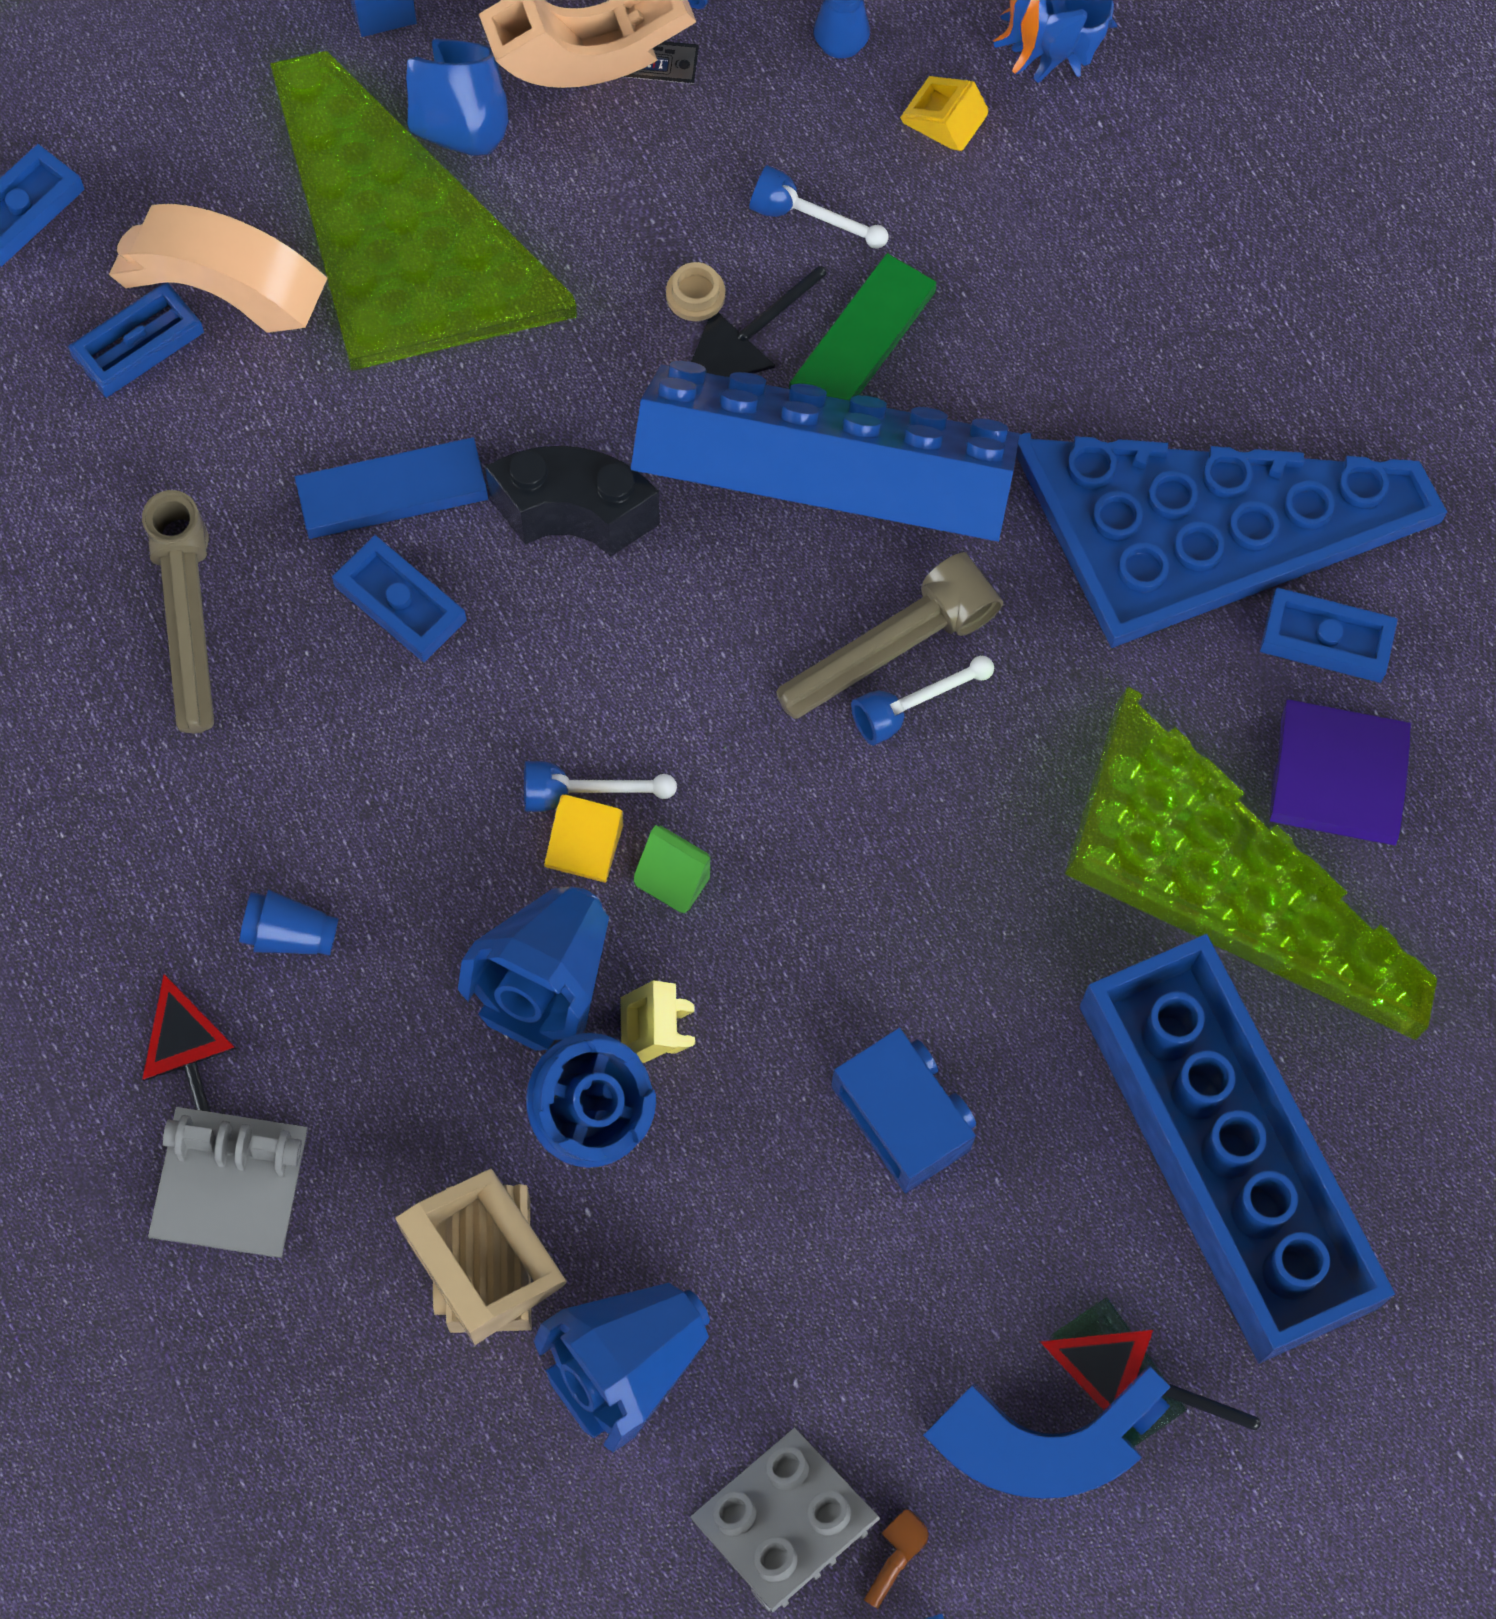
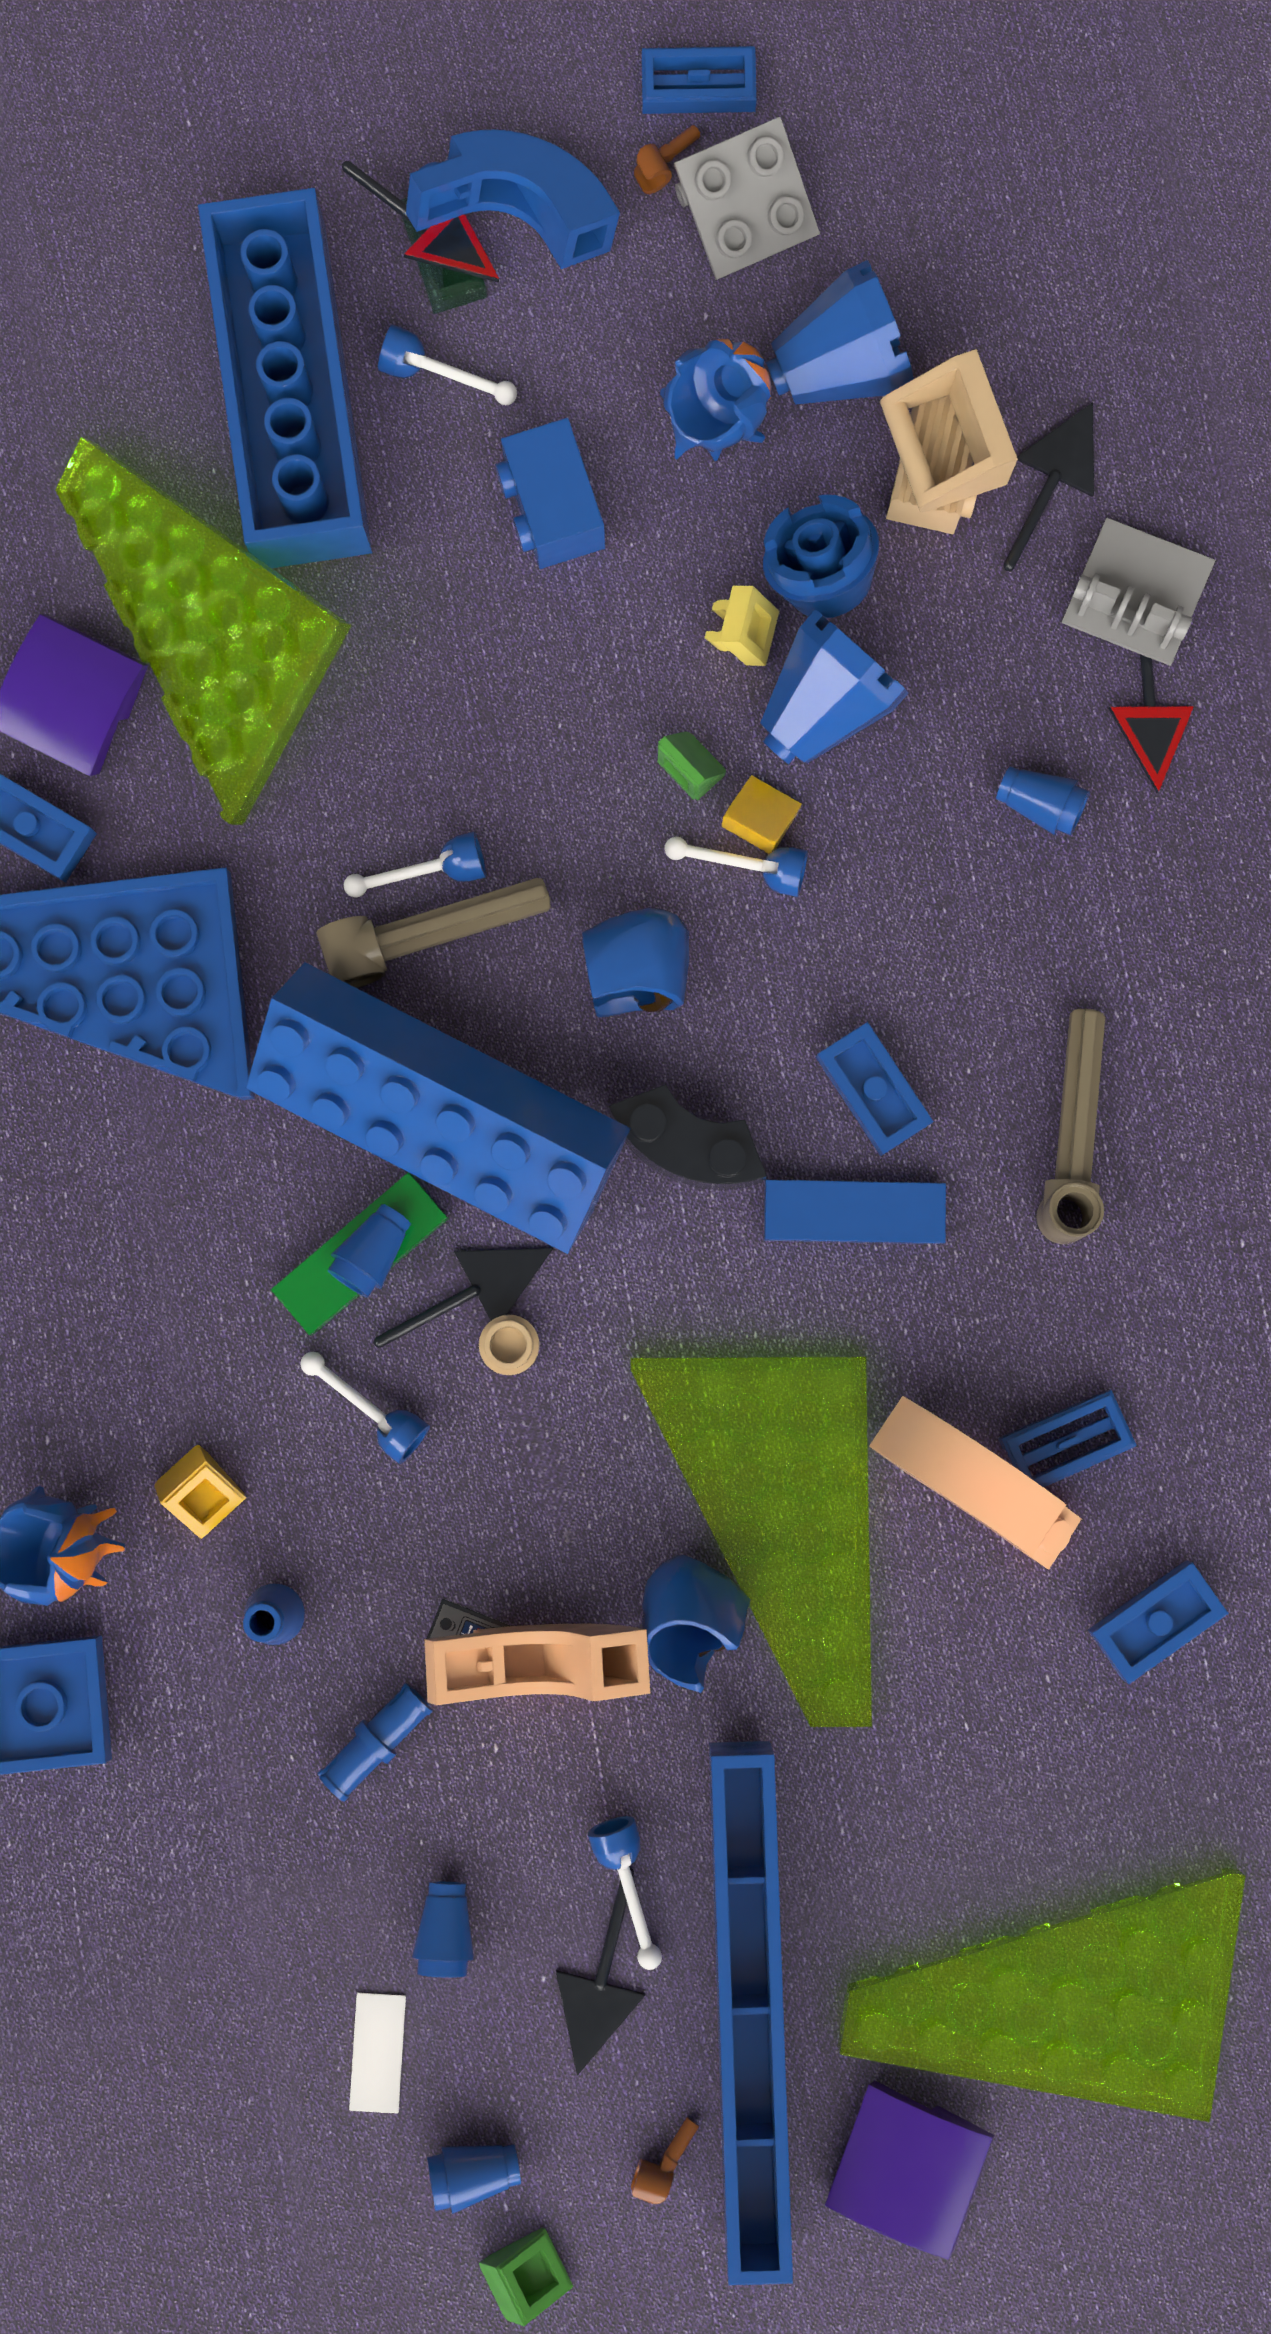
camera: 160 degrees left, 15 degrees up
none -> blue cone [327,1204,411,1298]
none -> hinge [378,324,517,405]
none -> blue piece [582,907,689,1018]
none -> blue hair [660,339,771,461]
none -> black piece [1003,402,1094,571]

